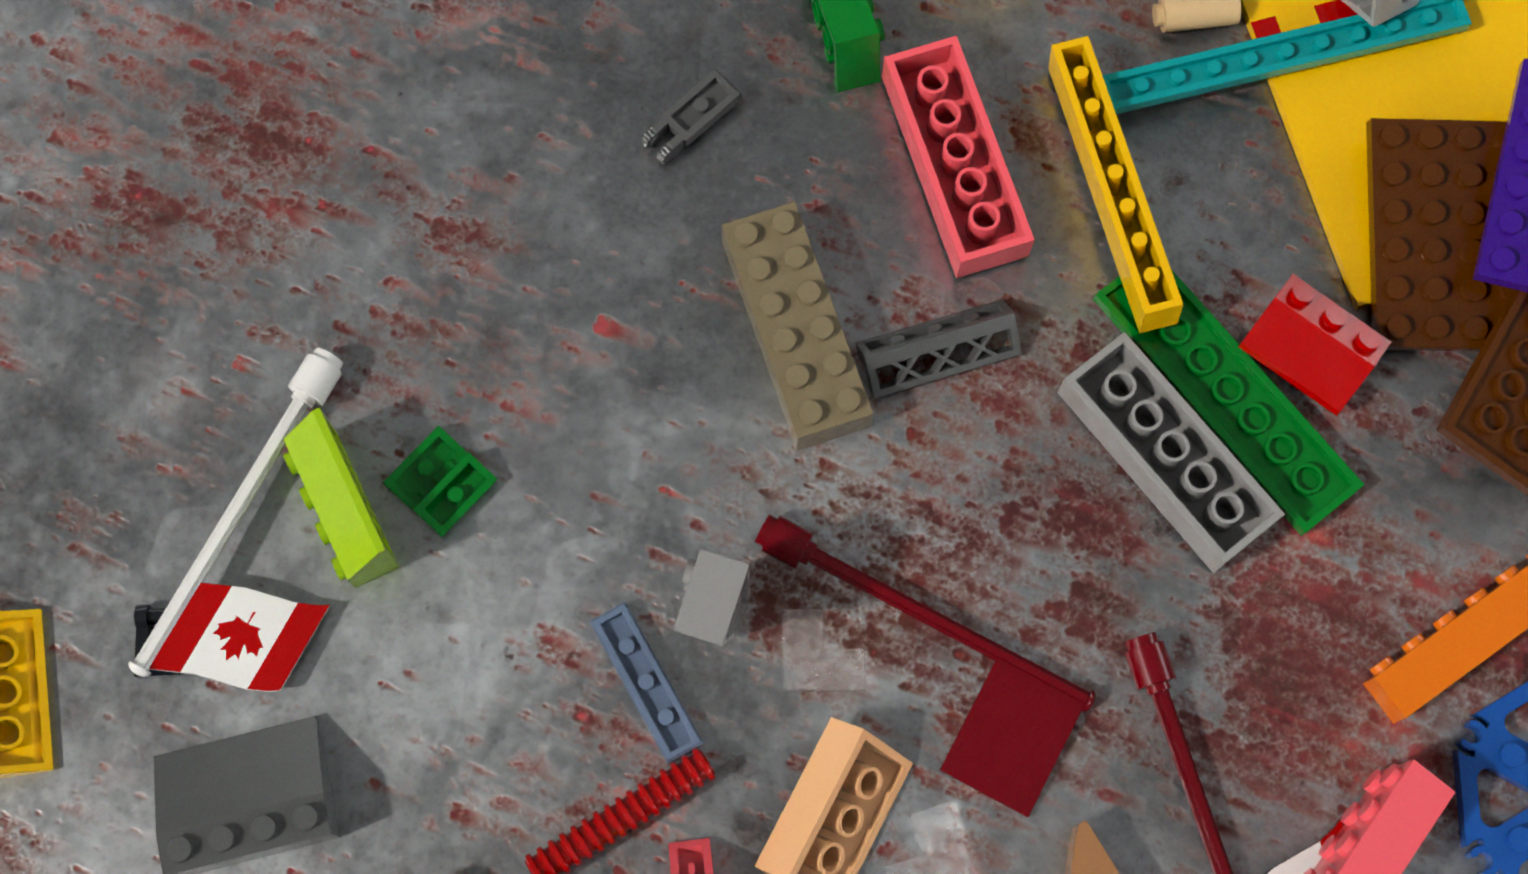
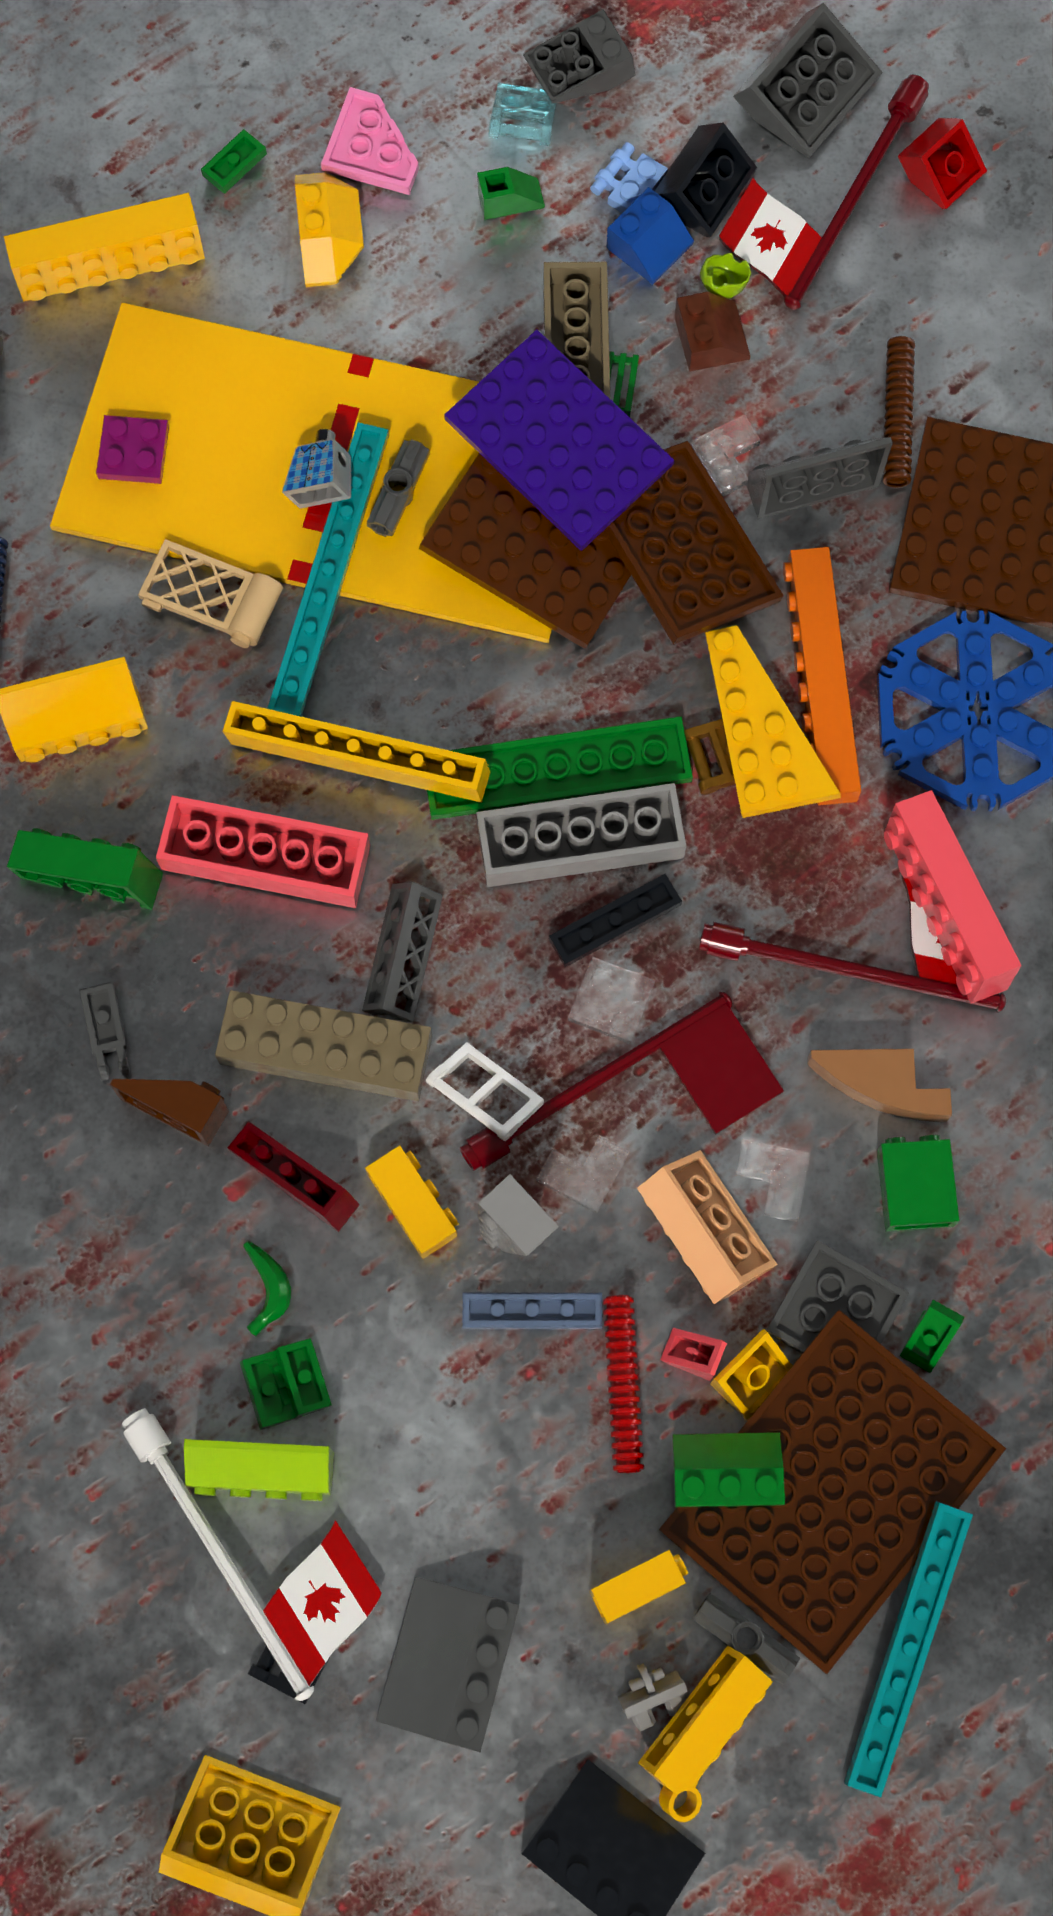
camera: 60 degrees left, 0 degrees up
red slope [1238,274,1391,416] -> none
none -> reddish brown slope [110,1079,229,1147]
none -> dark red slope [227,1121,360,1232]
none -> green piece [243,1241,291,1336]
none -> yellow brick [365,1145,459,1259]
none -> dark grey piece [367,439,430,537]
none -> white window [426,1042,544,1141]
none -> black plate [549,873,682,967]
none -> clear plate [568,956,656,1044]
none -> pearl gold plate [684,719,735,795]
none -> yellow wing [705,625,841,818]

